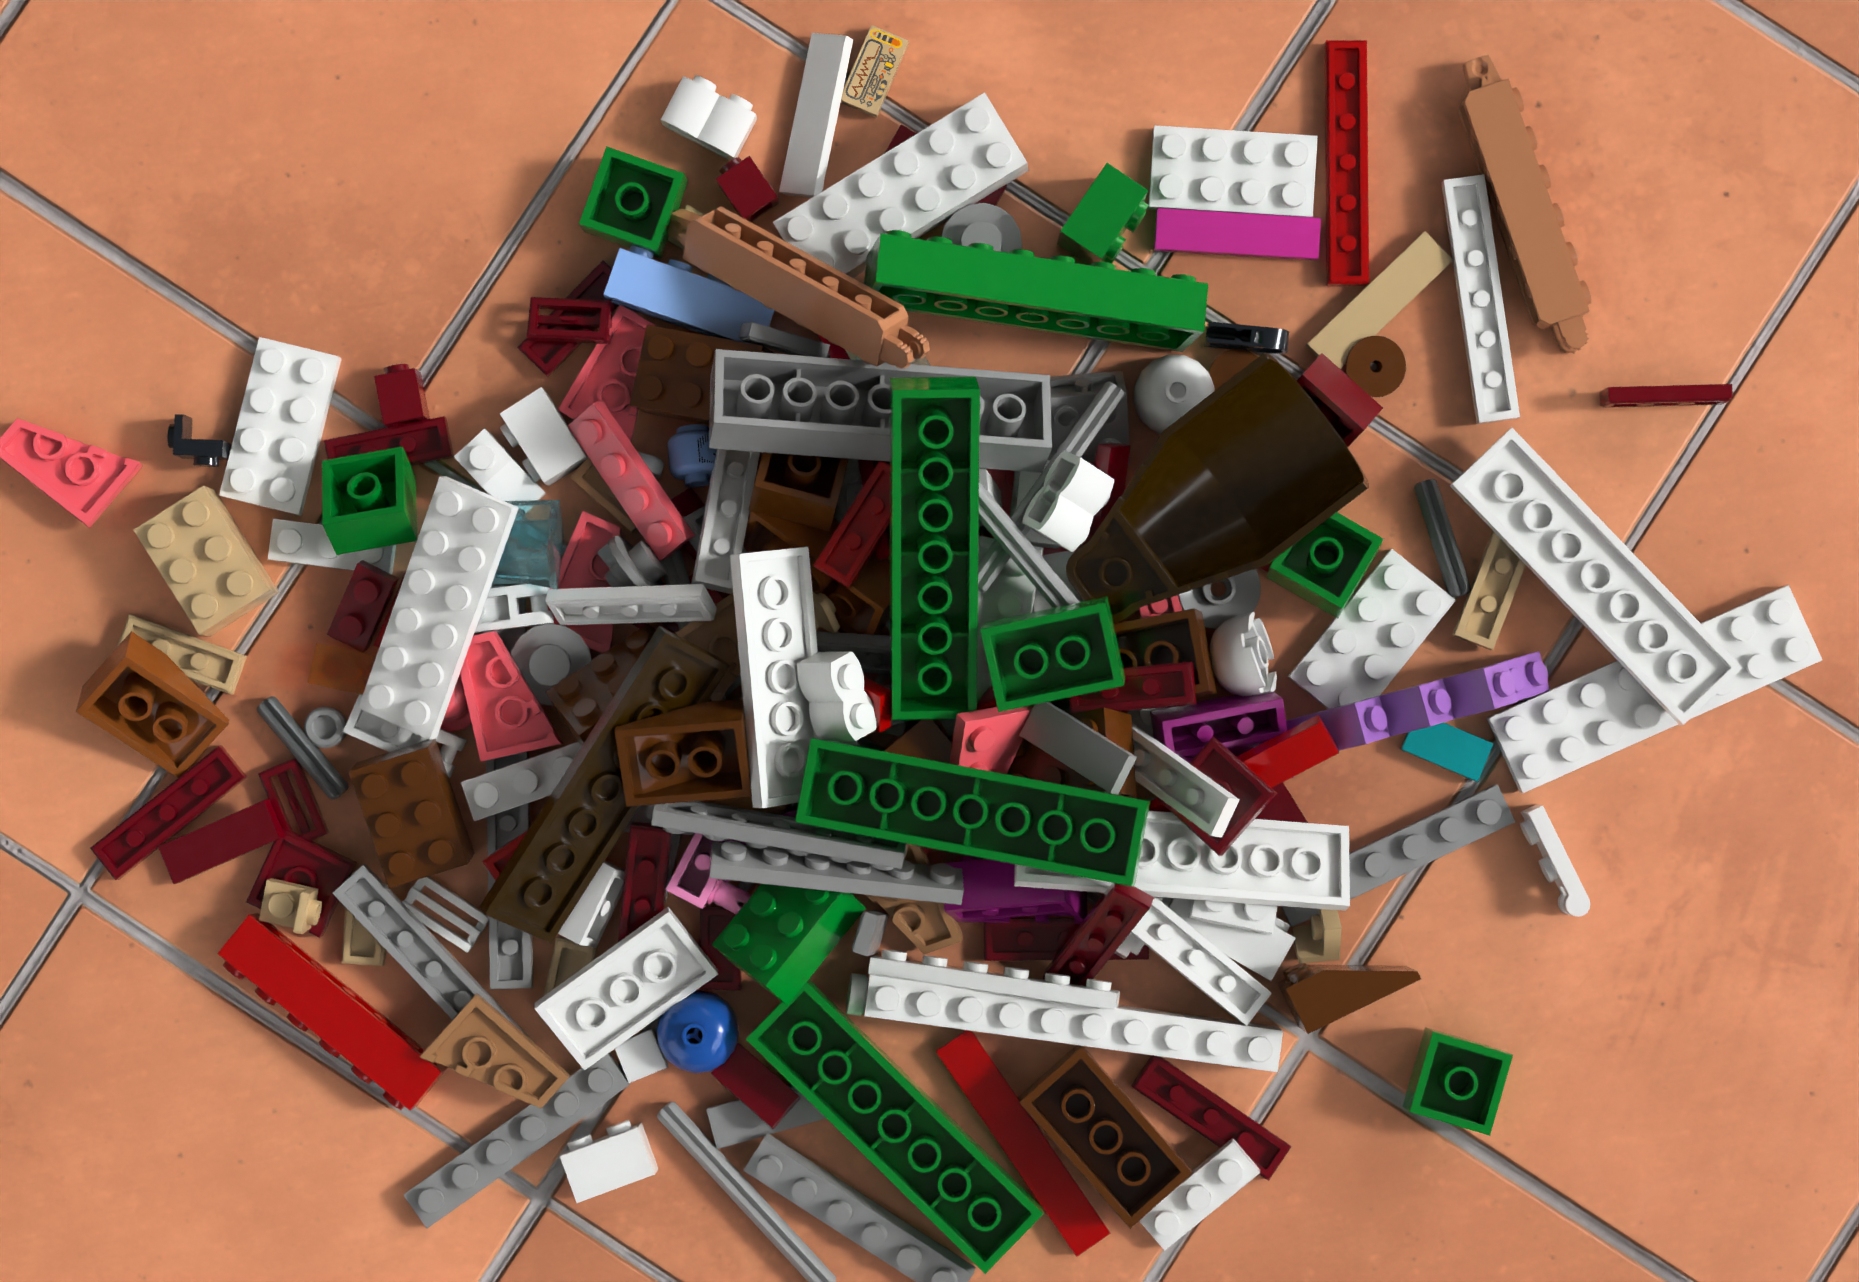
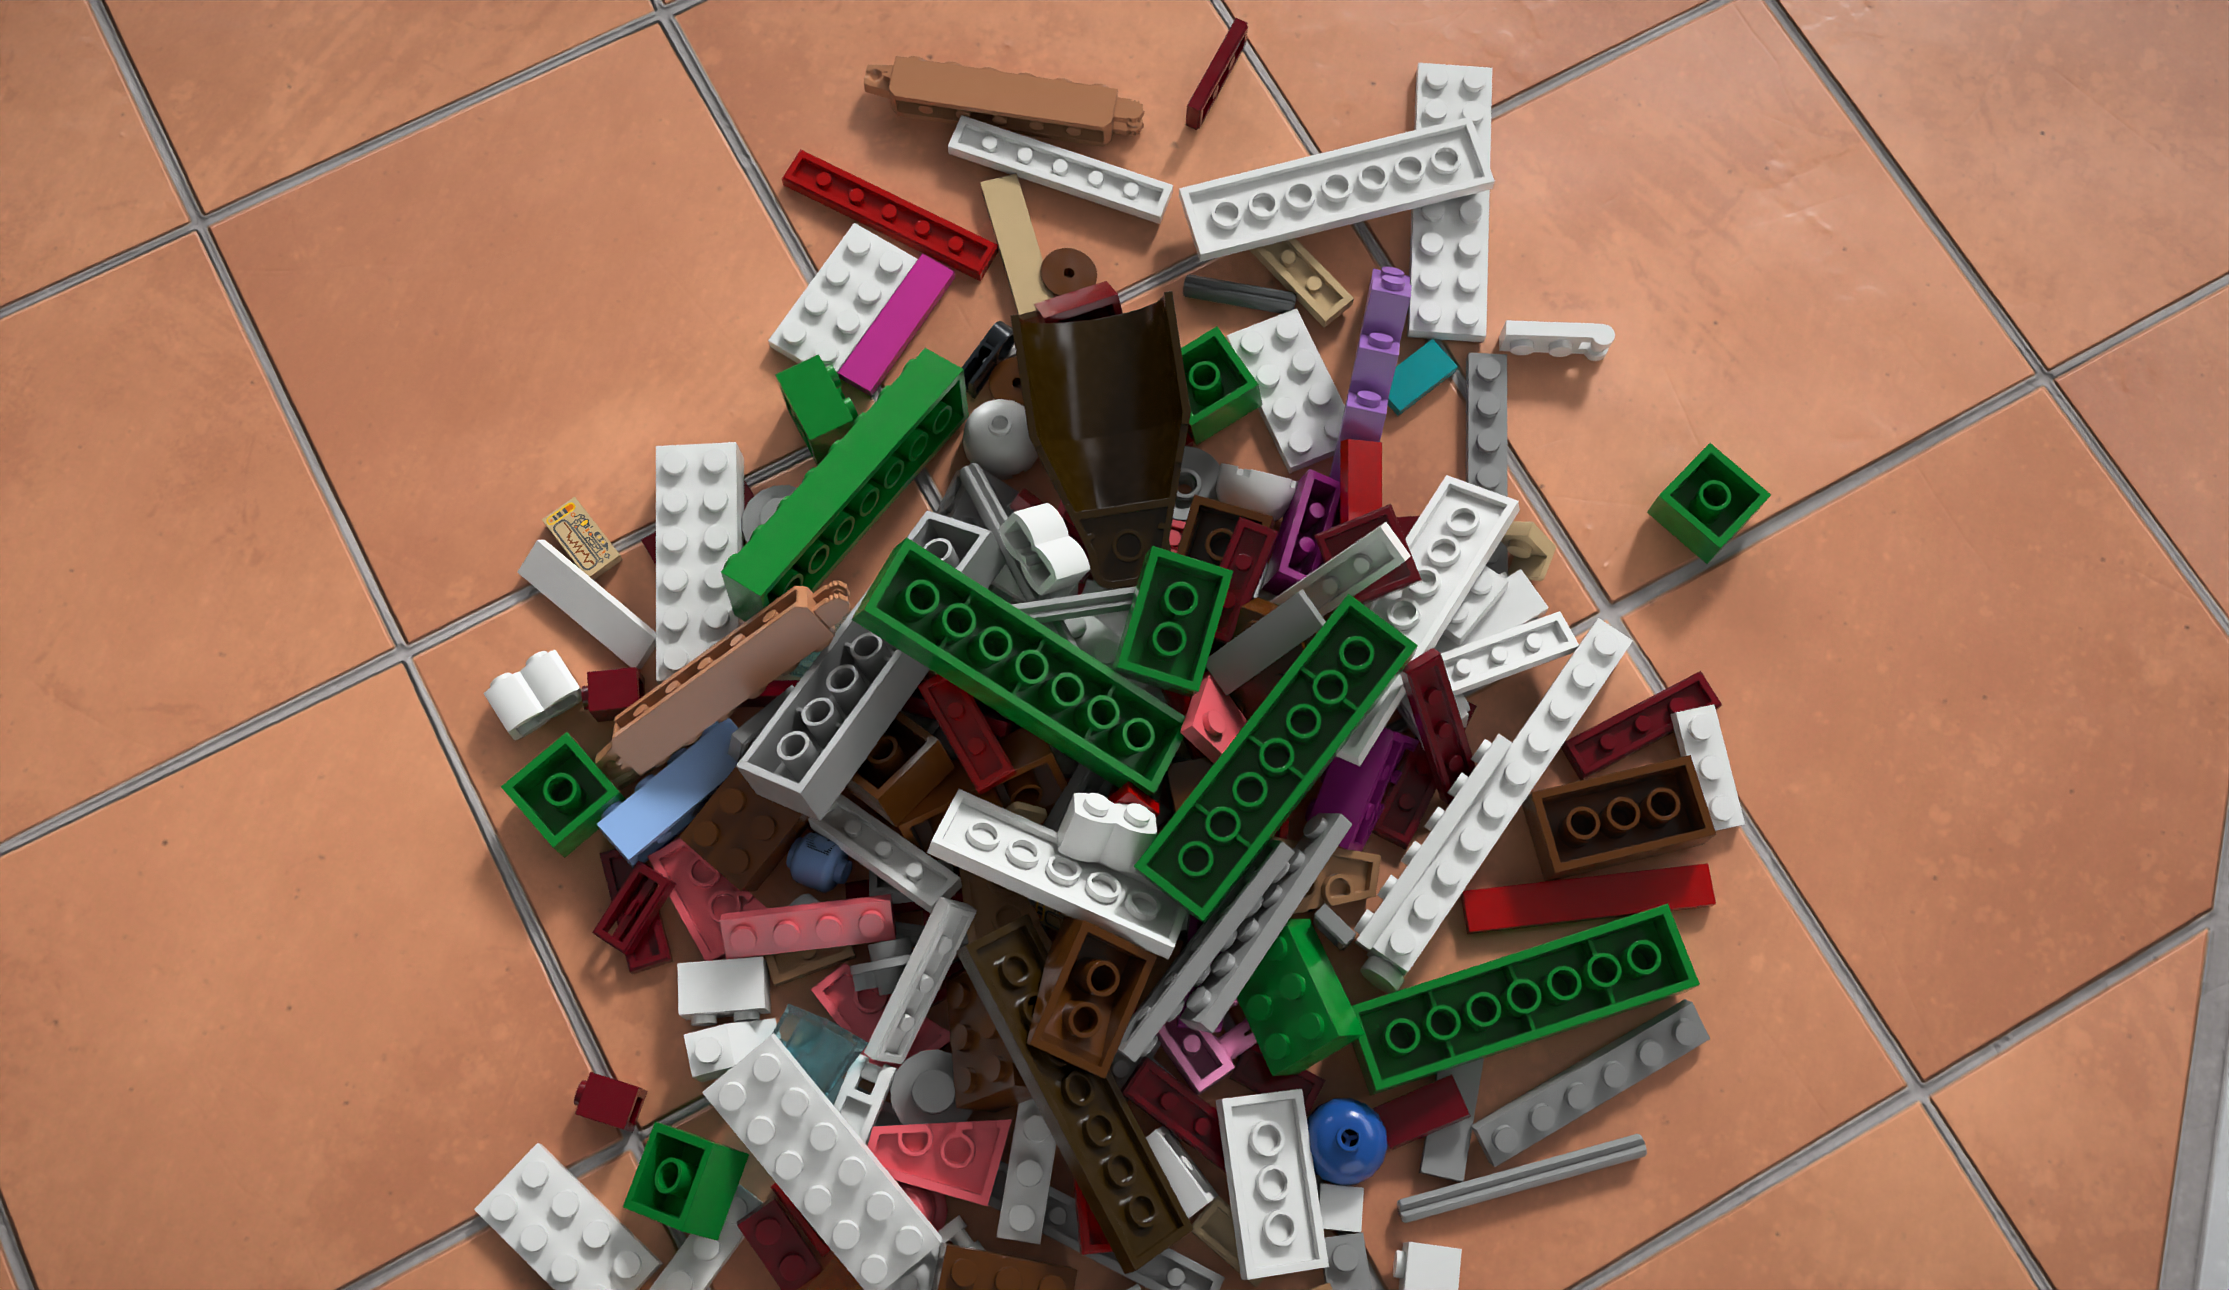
camera: 70 degrees left, 15 degrees down
dark red tile [324,416,454,466] -> none
reddish brown slope [1277,963,1421,1034] -> none

